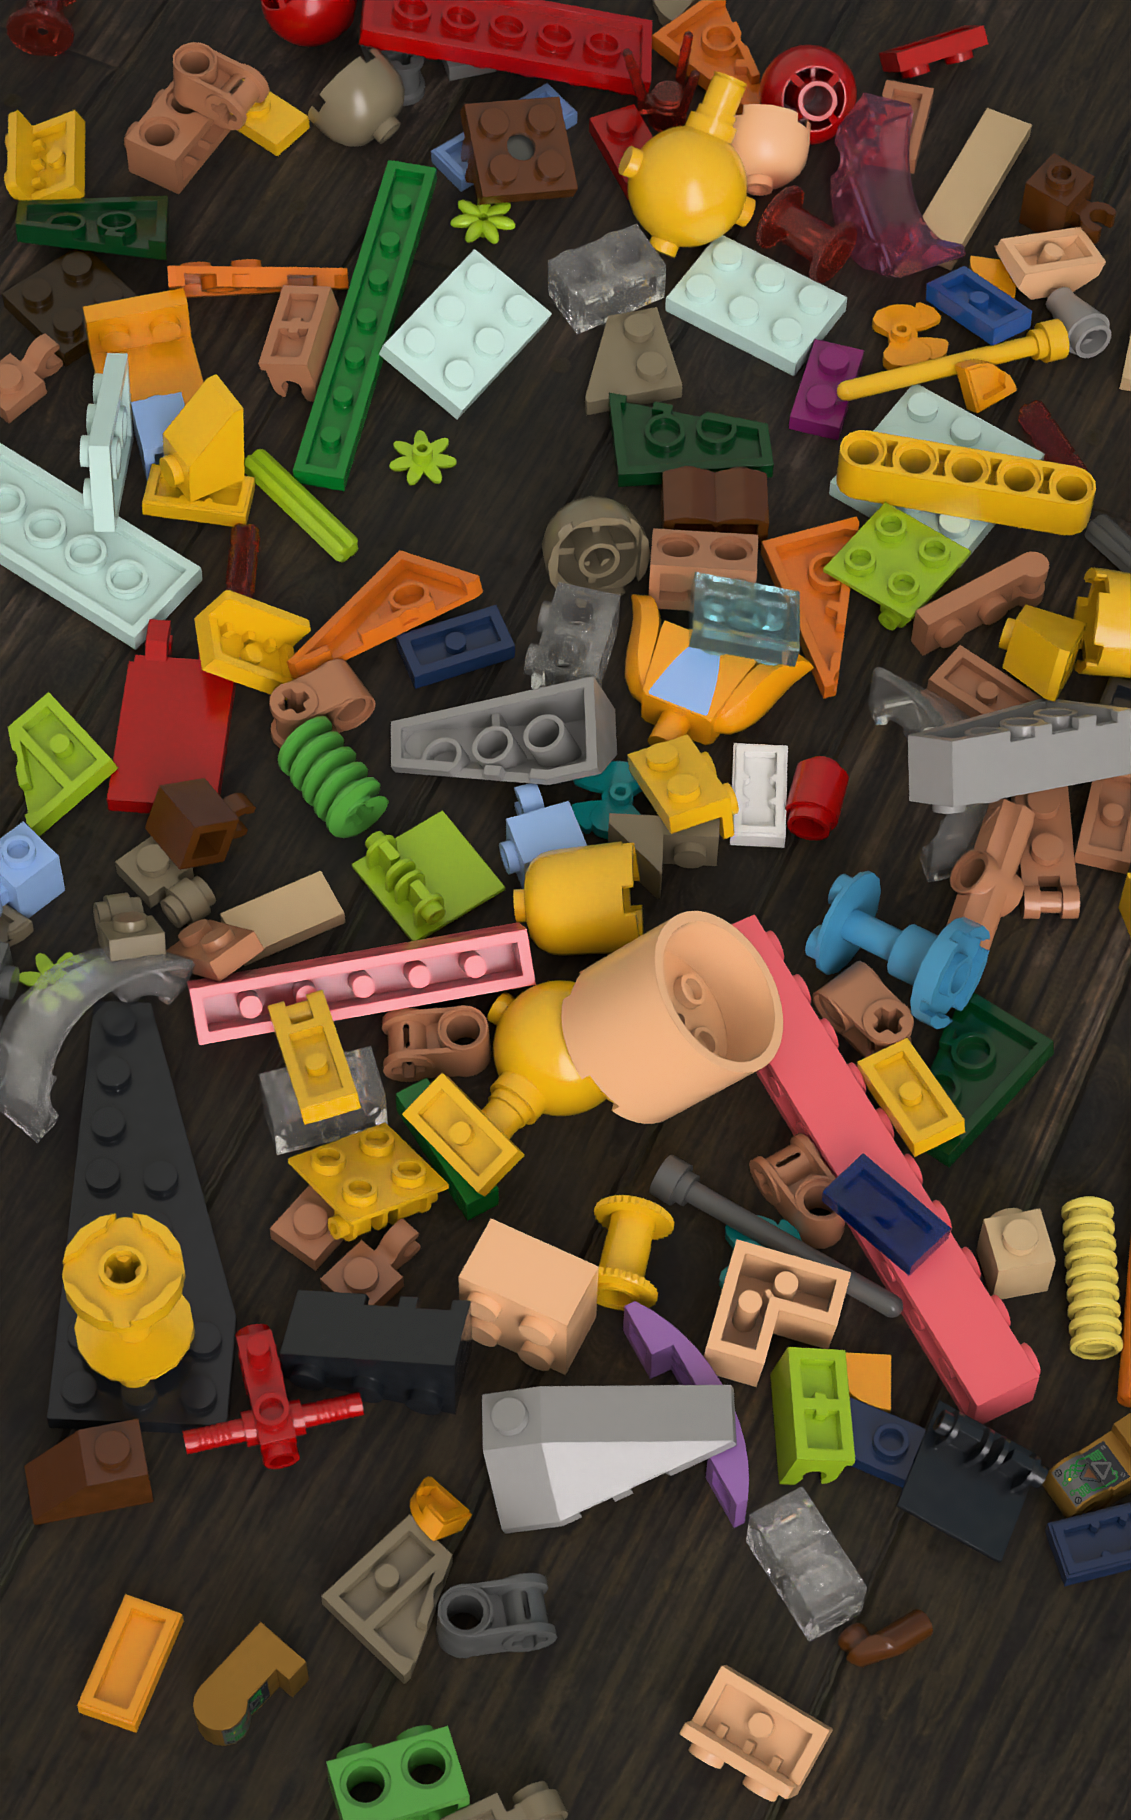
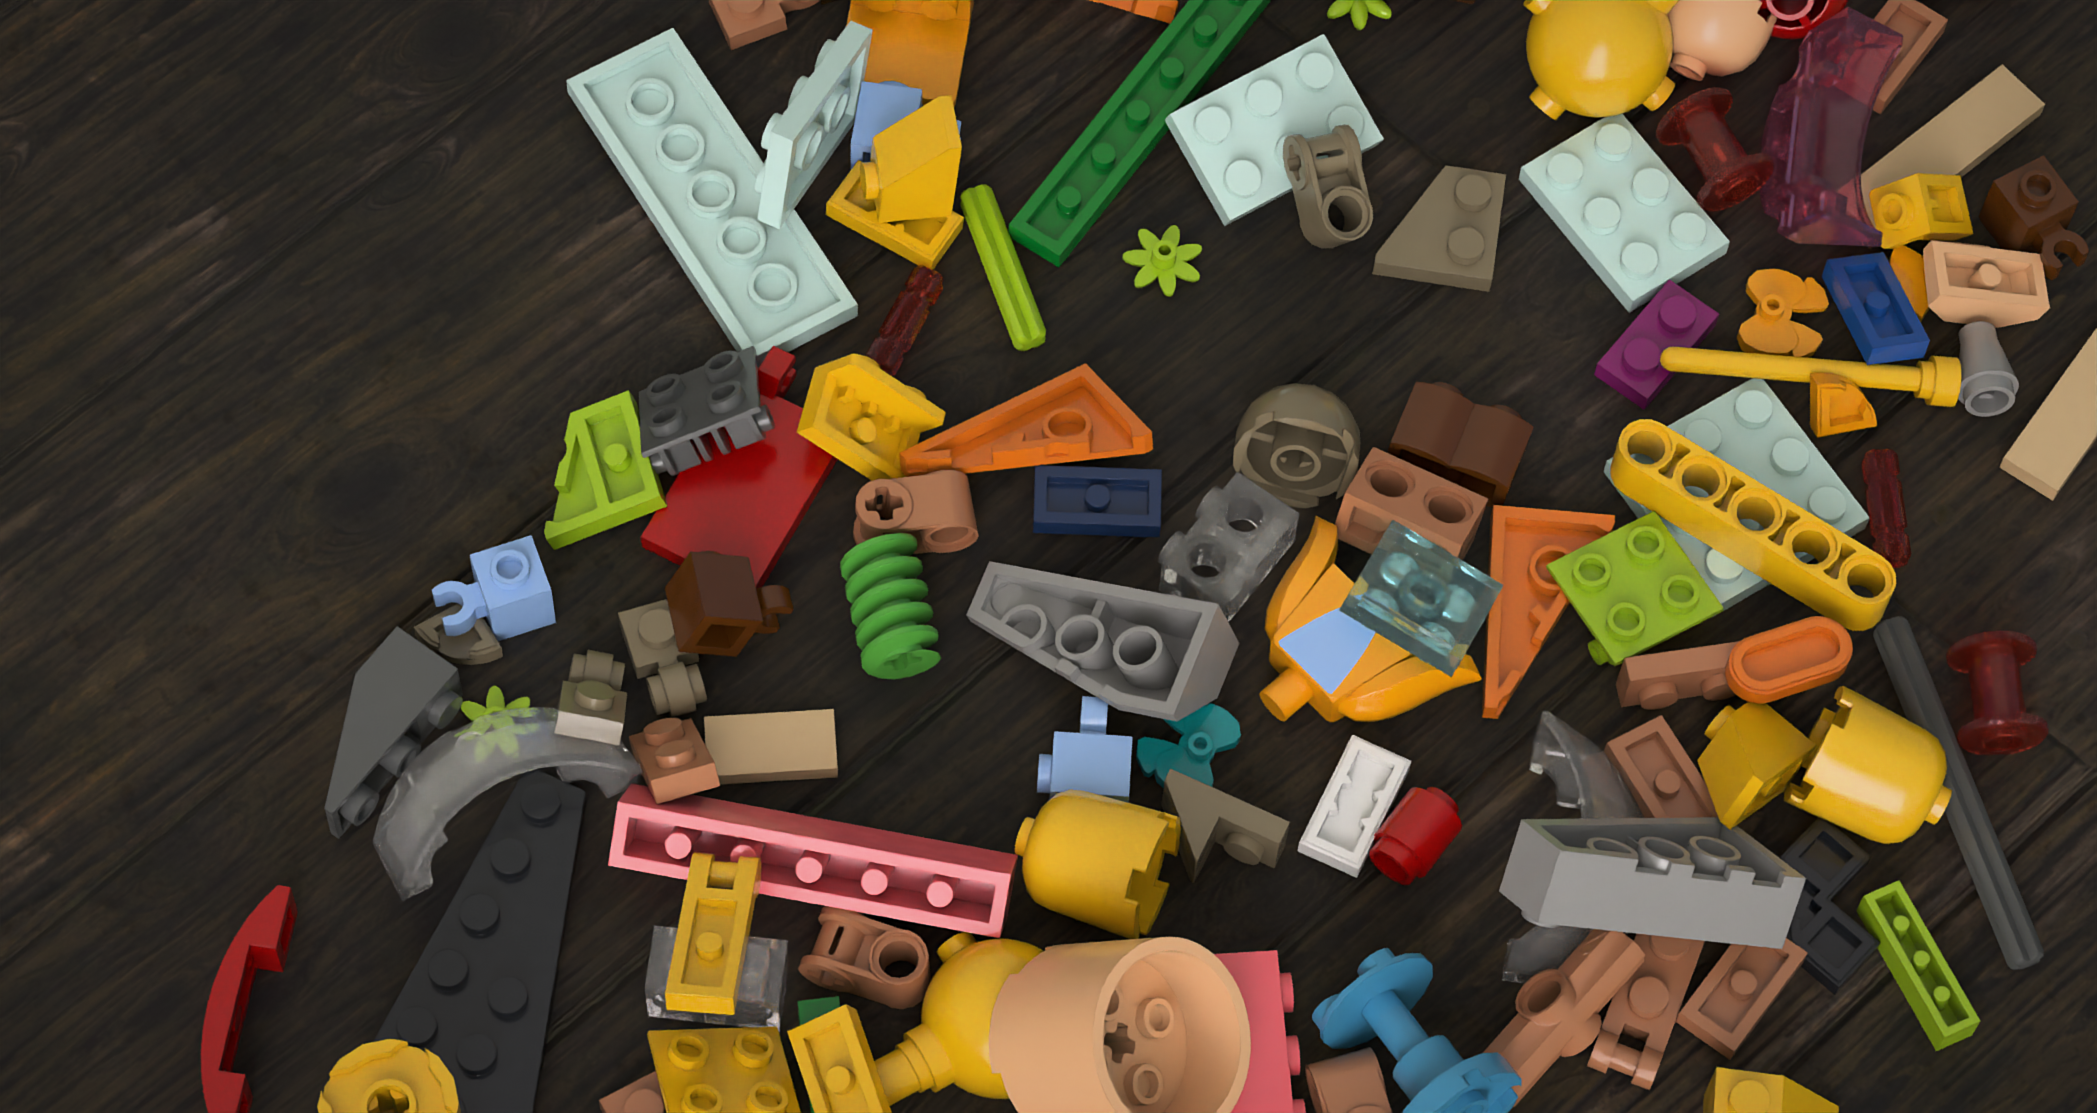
camera: 20 degrees right, 5 degrees up
nougat hinge [258,285,341,401] -> none
lime hinge [352,810,505,941] -> none
clear brick [548,224,666,334] -> none
dark green wing [608,392,774,487] -> none
yellow bracket [627,734,739,839] -> none
none -> dark grey hinge [639,346,775,476]
none -> dark tan piece [1283,124,1373,248]
none -> orange tile [1725,616,1853,704]
none -> yellow bracket [1869,173,1973,249]

